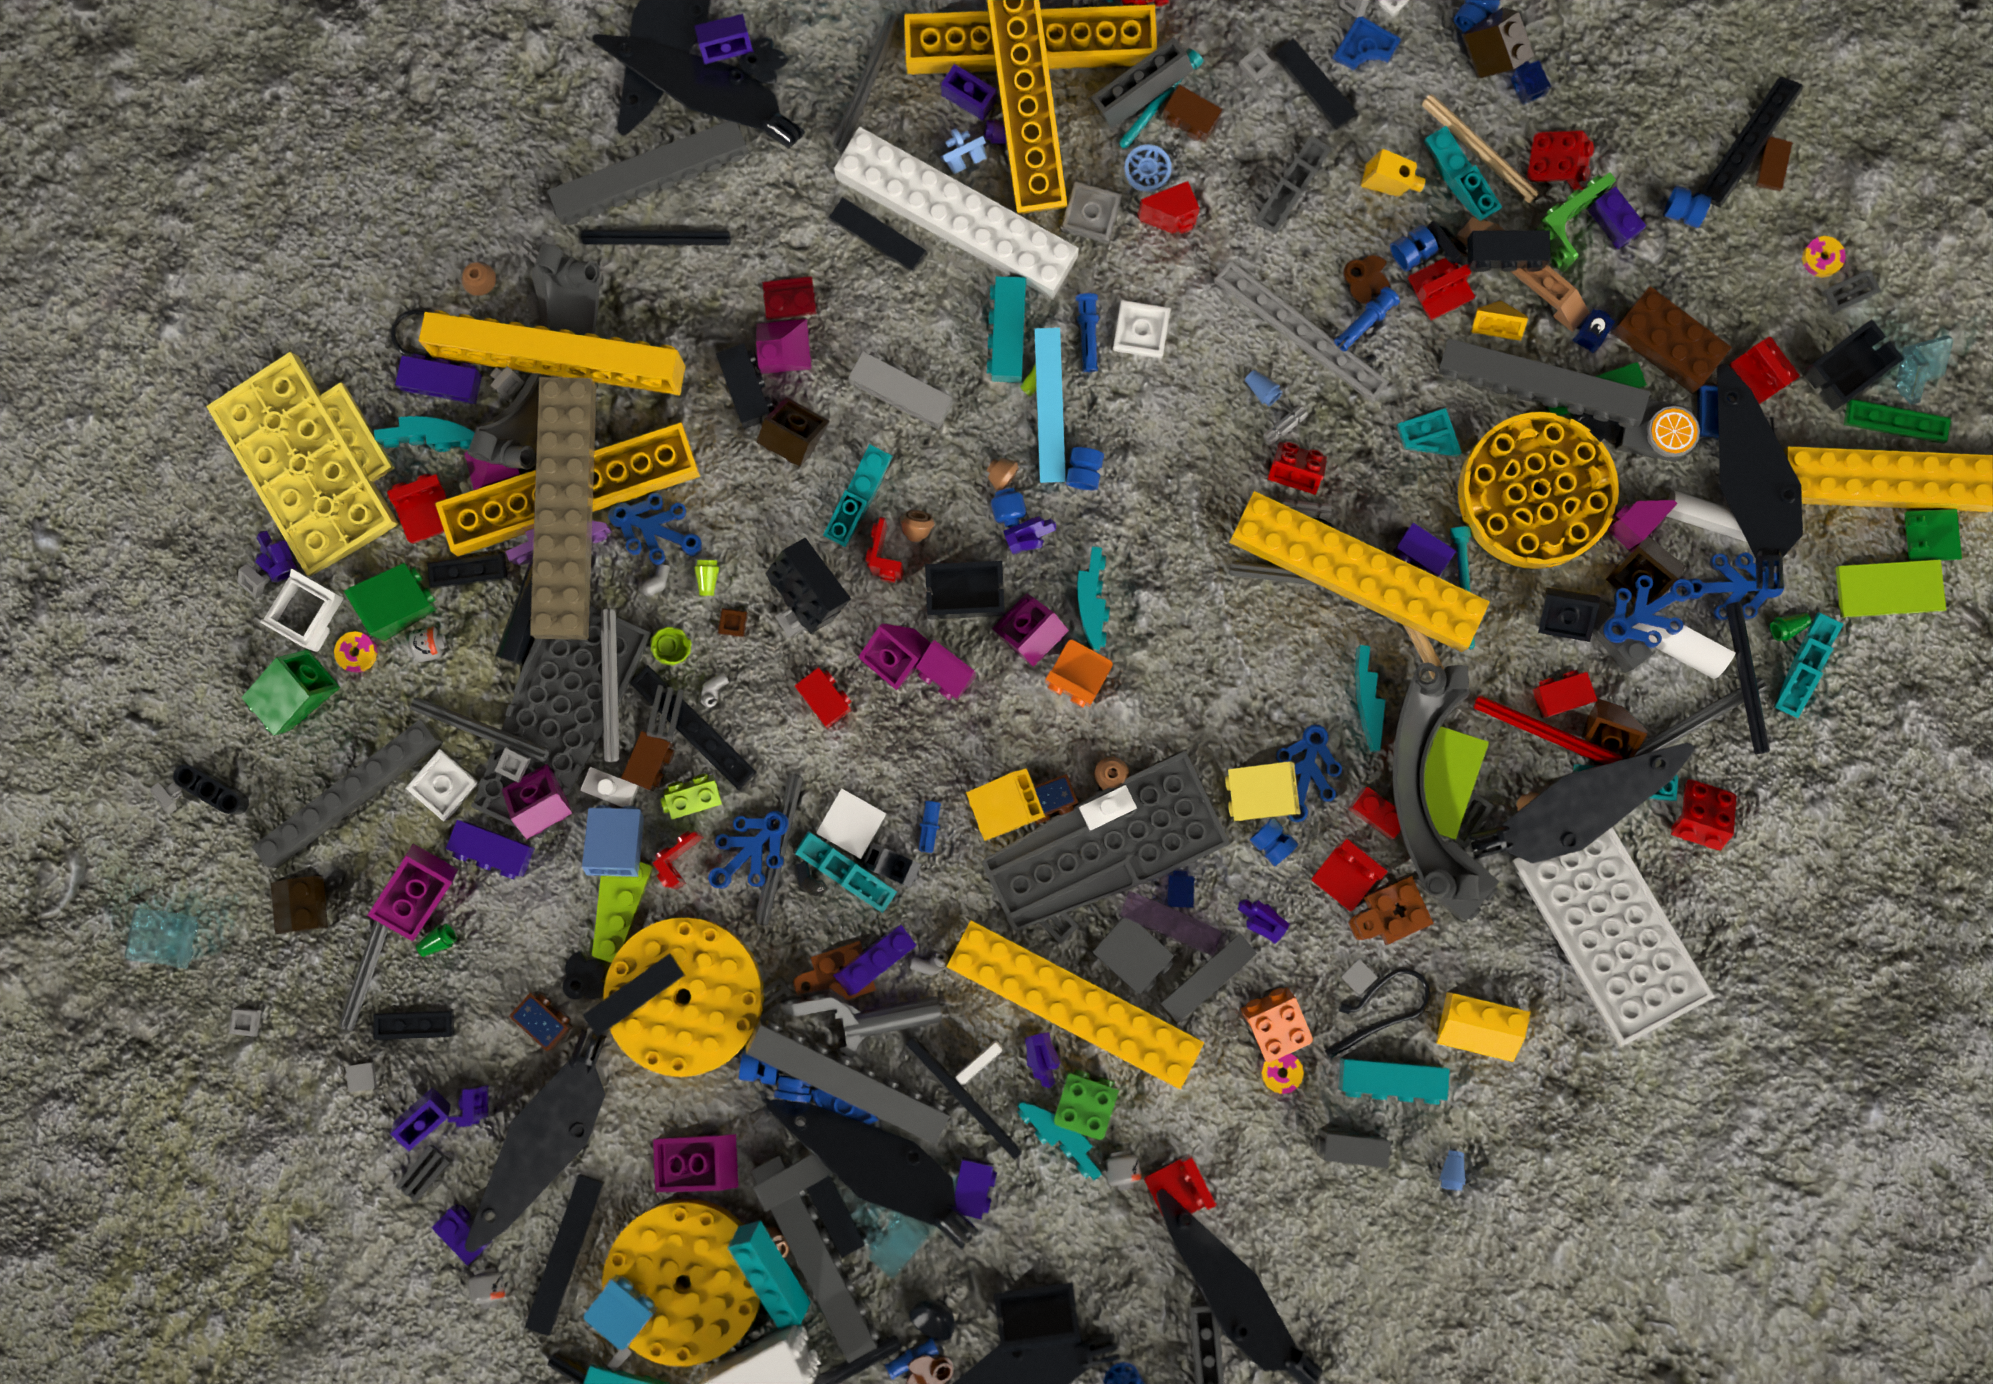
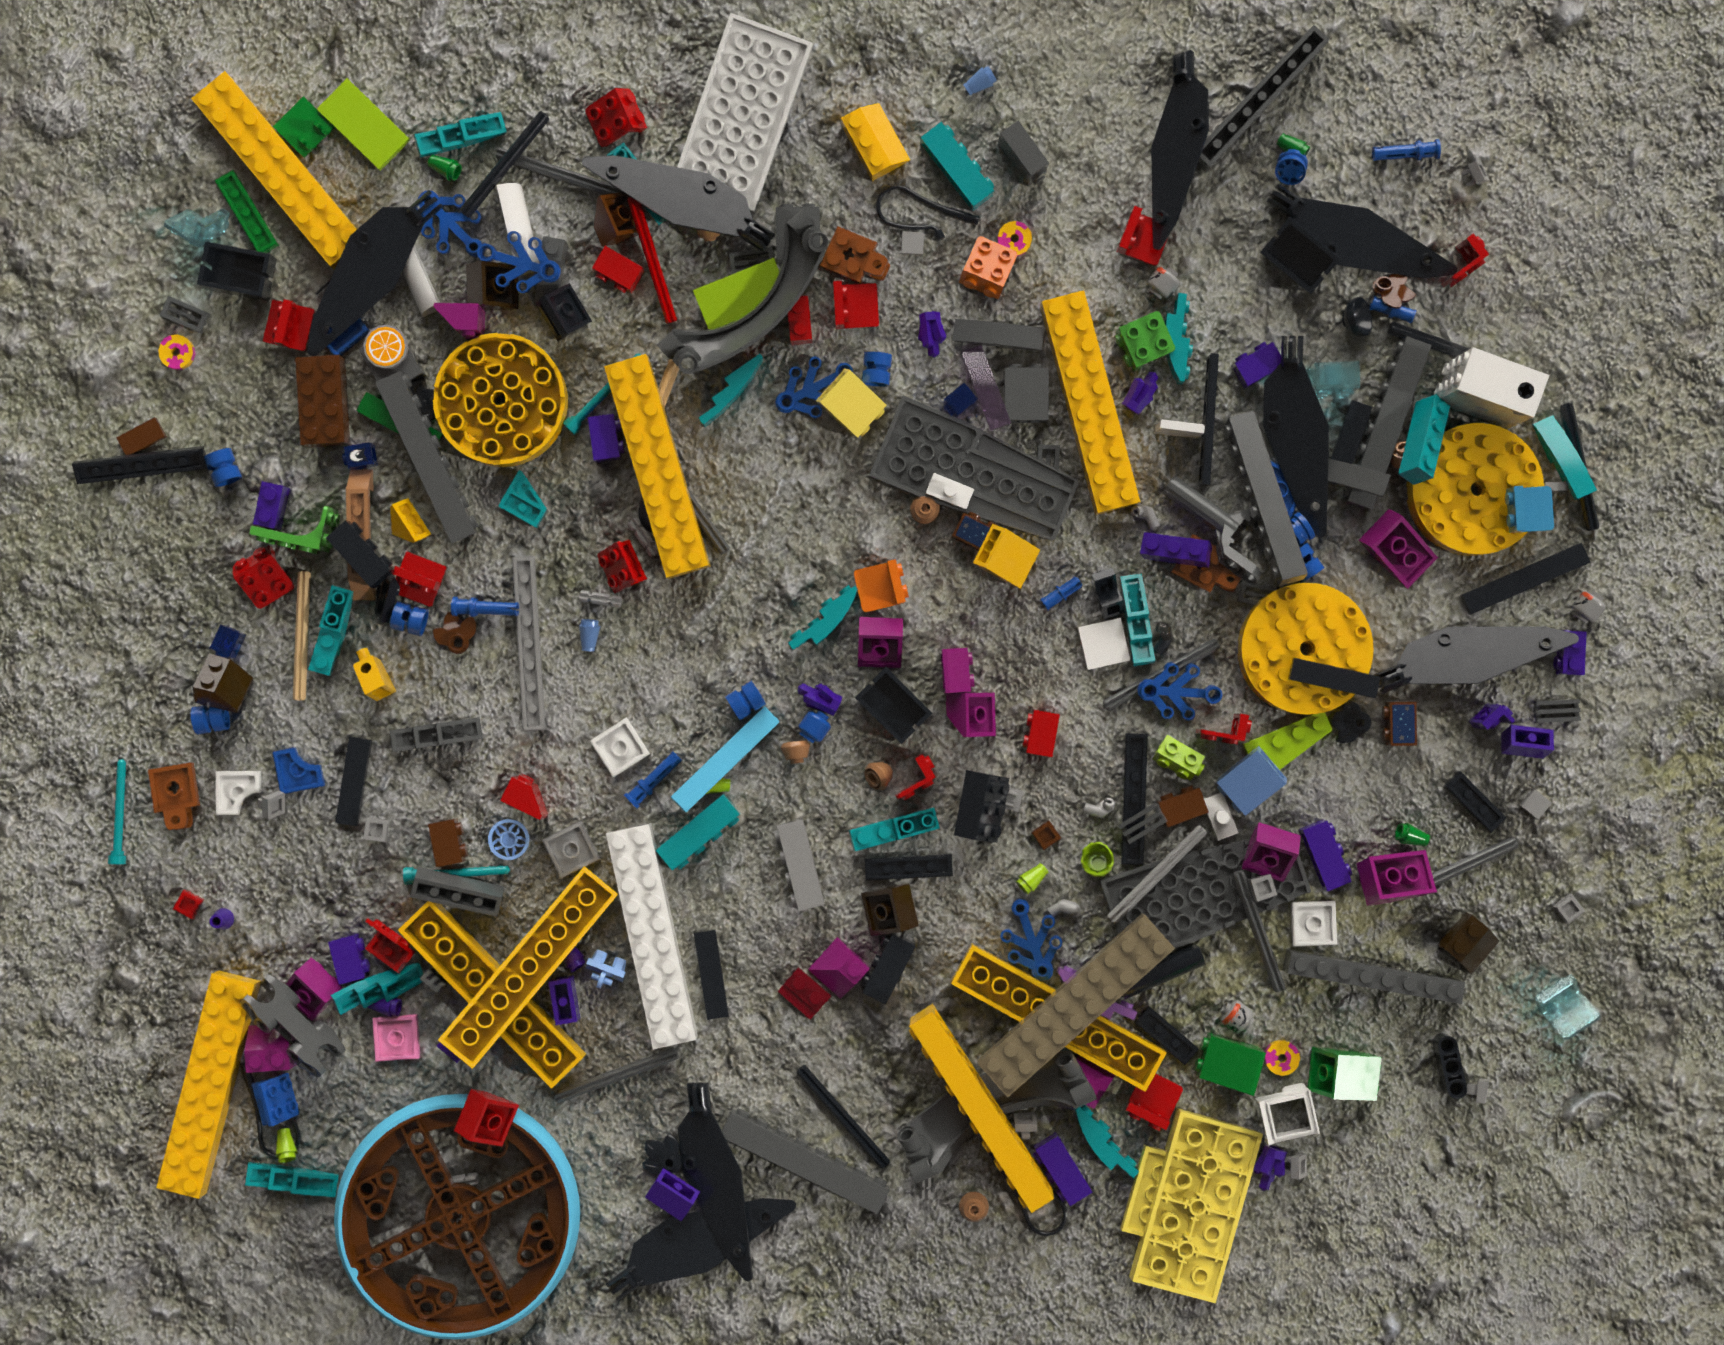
camera: 135 degrees left, 5 degrees up
none -> black tile [864,854,953,881]

